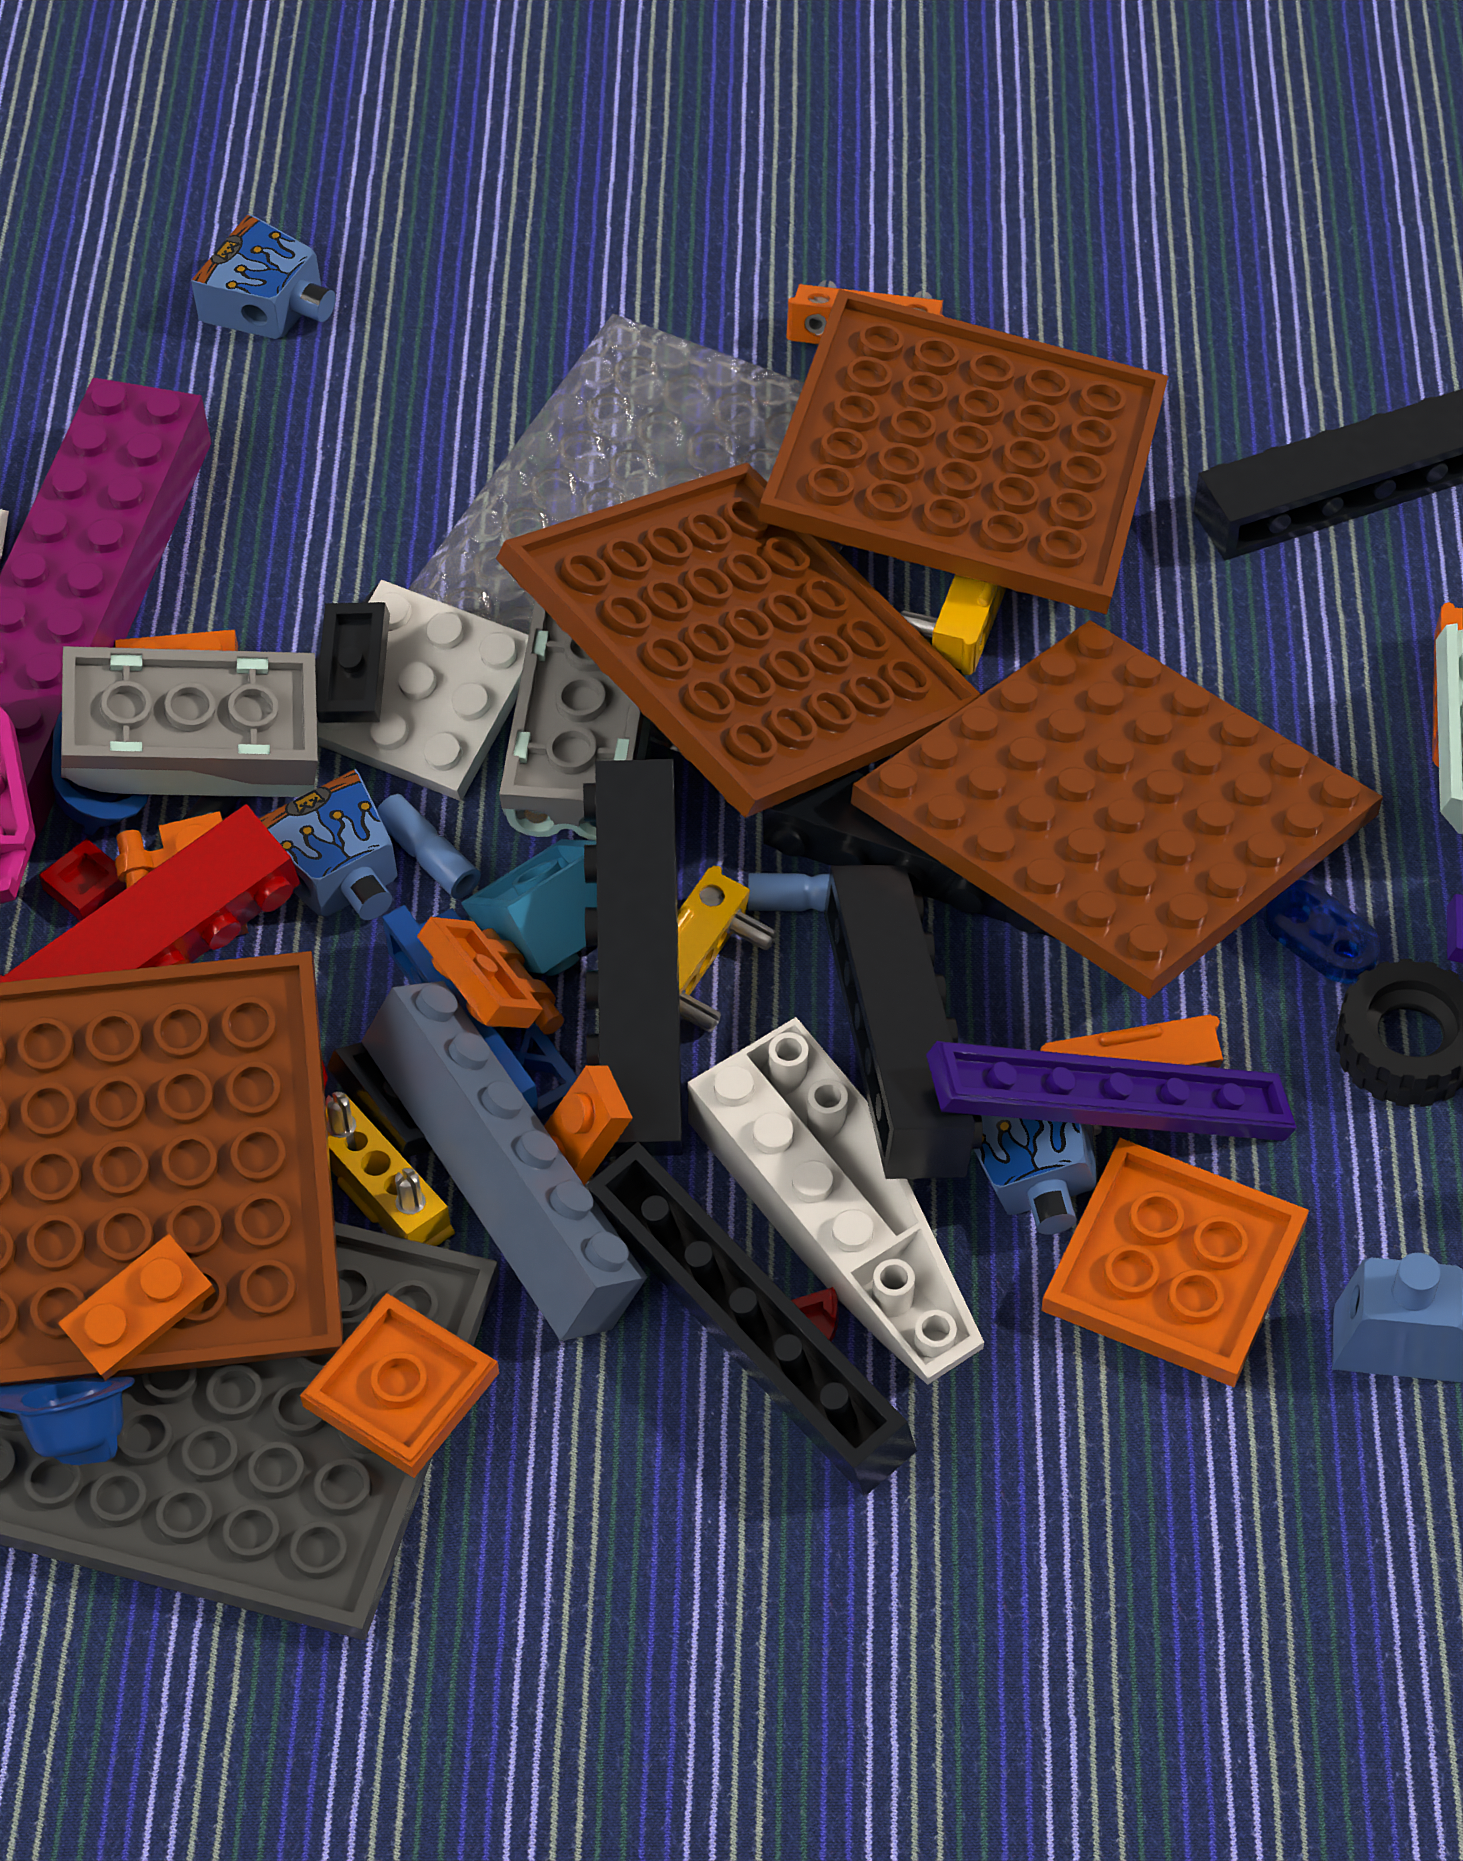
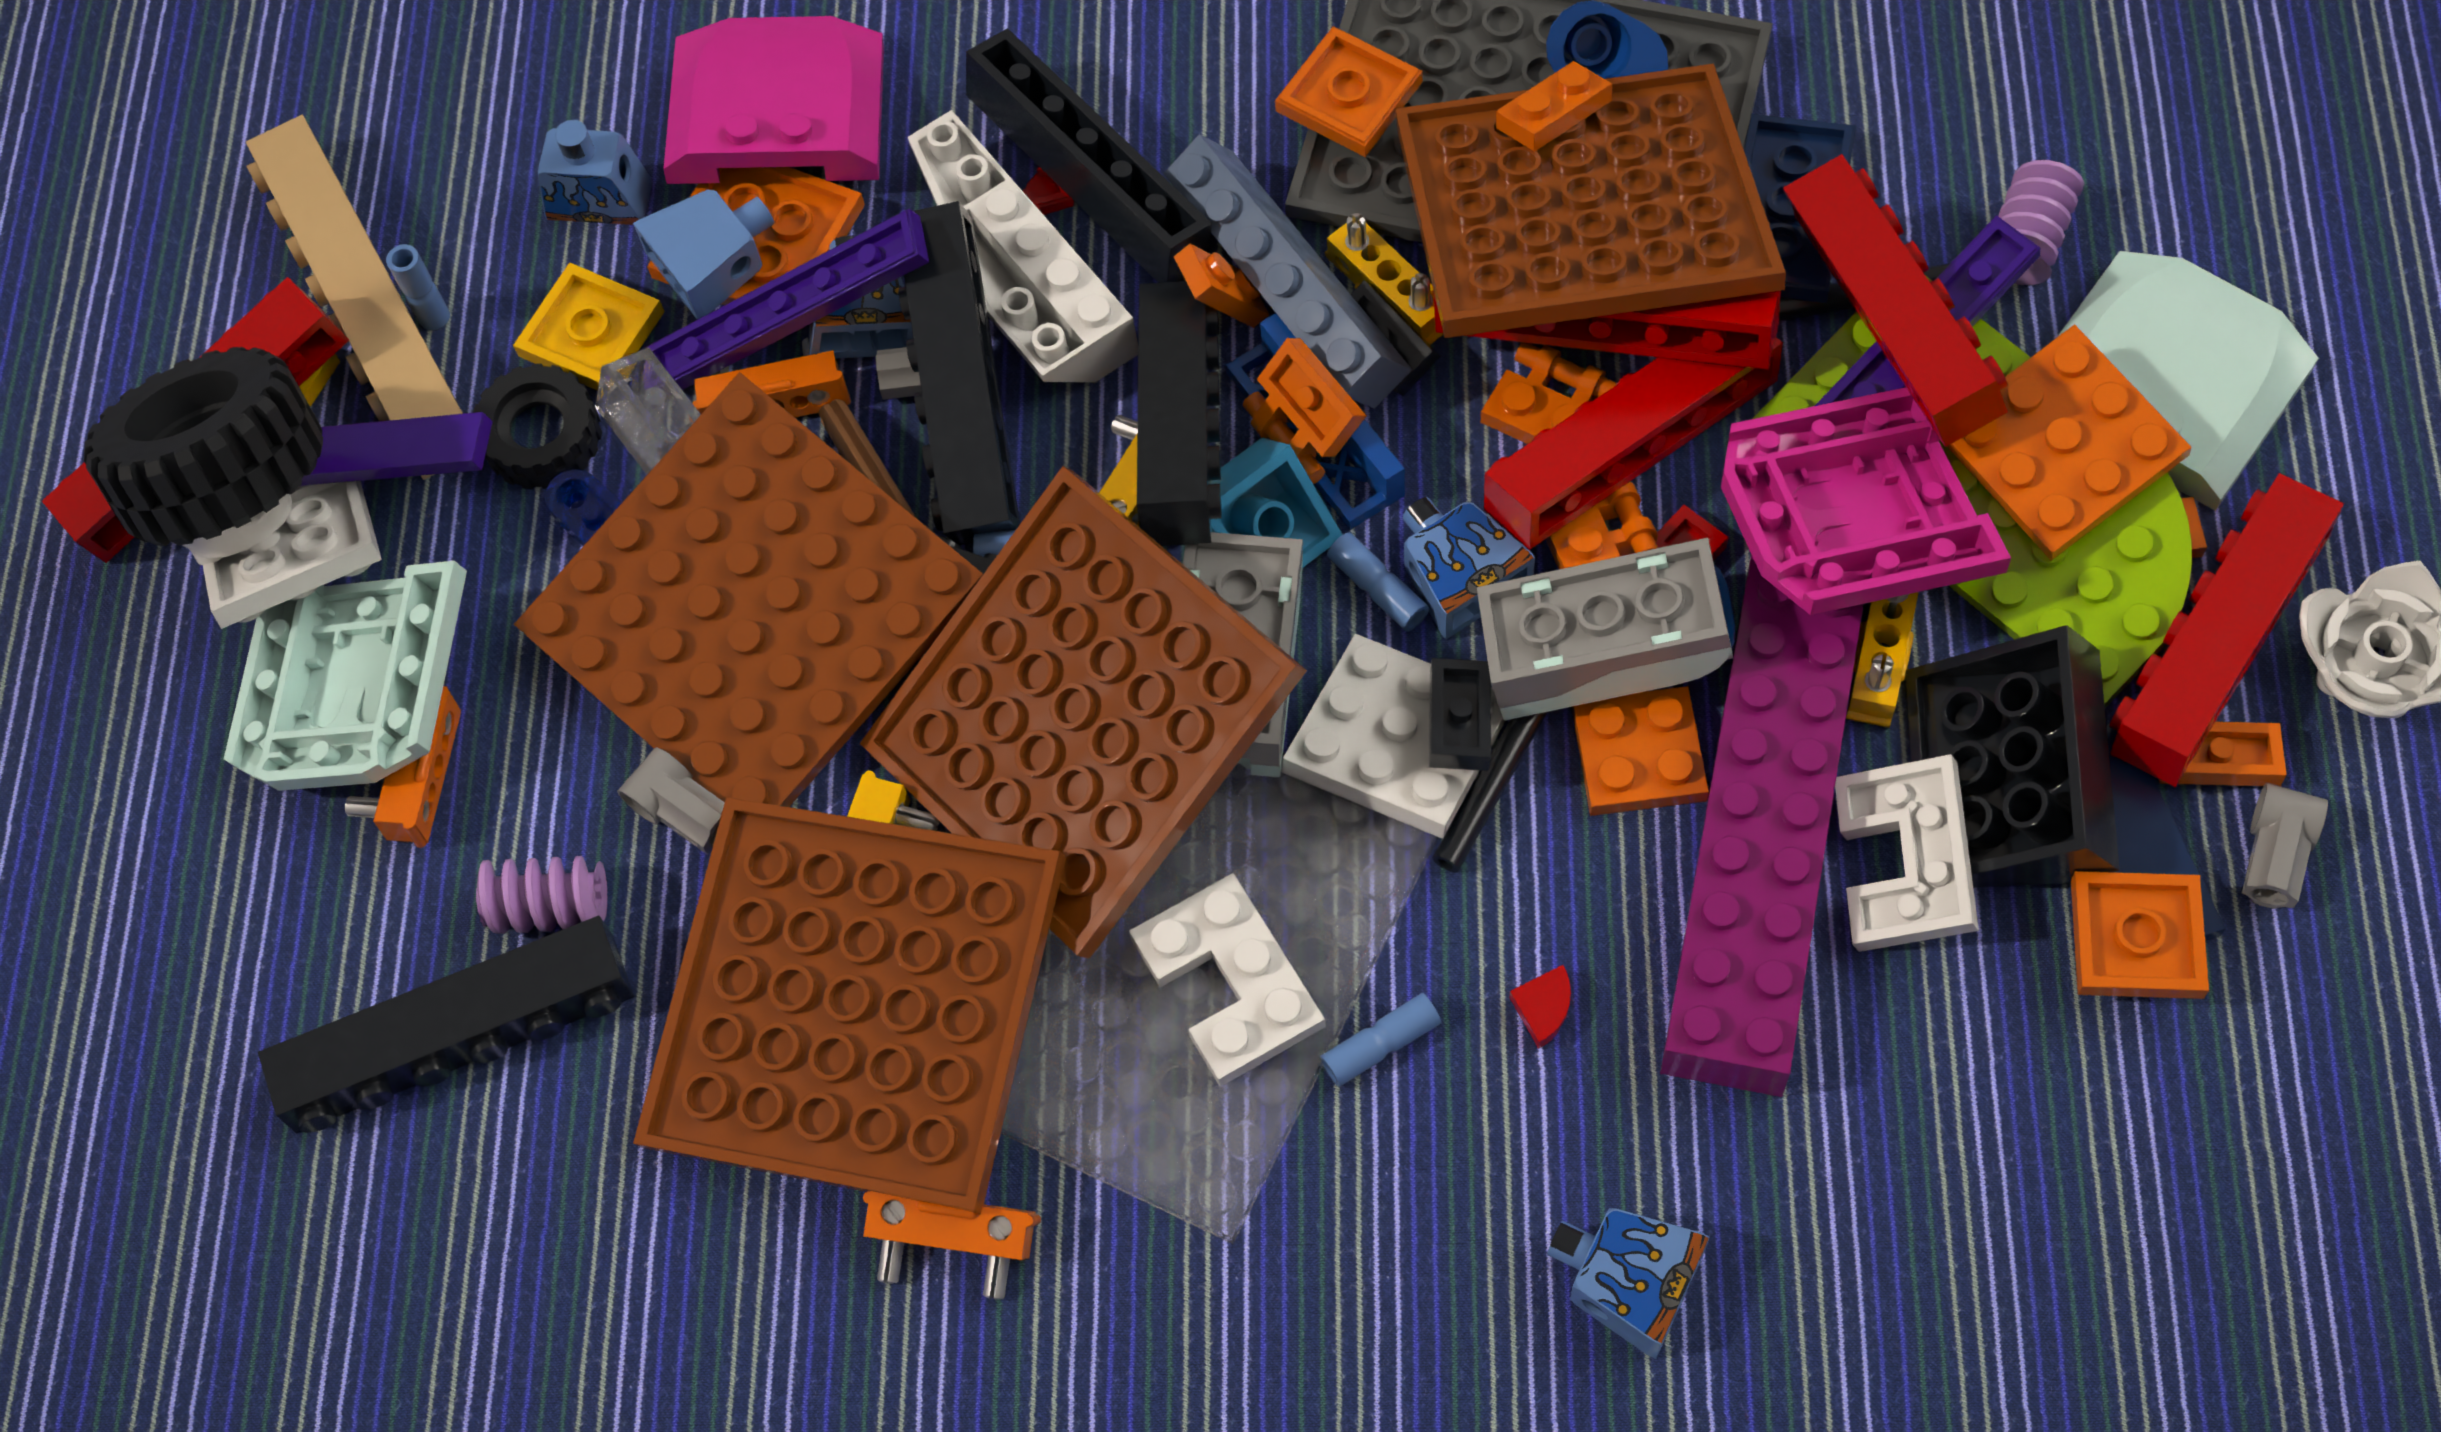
camera: 175 degrees left, 10 degrees up
none -> lavender piece [476,856,607,934]
none -> yellow plate [513,262,665,395]
none -> clear brick [595,347,701,475]
none -> light grey piece [617,747,725,855]
none -> medium blue torso [633,189,775,320]
none -> dark pink wedge [664,16,884,184]
none -> medium nougat axle [819,399,914,516]
none -> white plate [1129,873,1326,1087]
none -> medium blue piece [1320,993,1441,1087]
none -> red tile [1509,965,1571,1049]

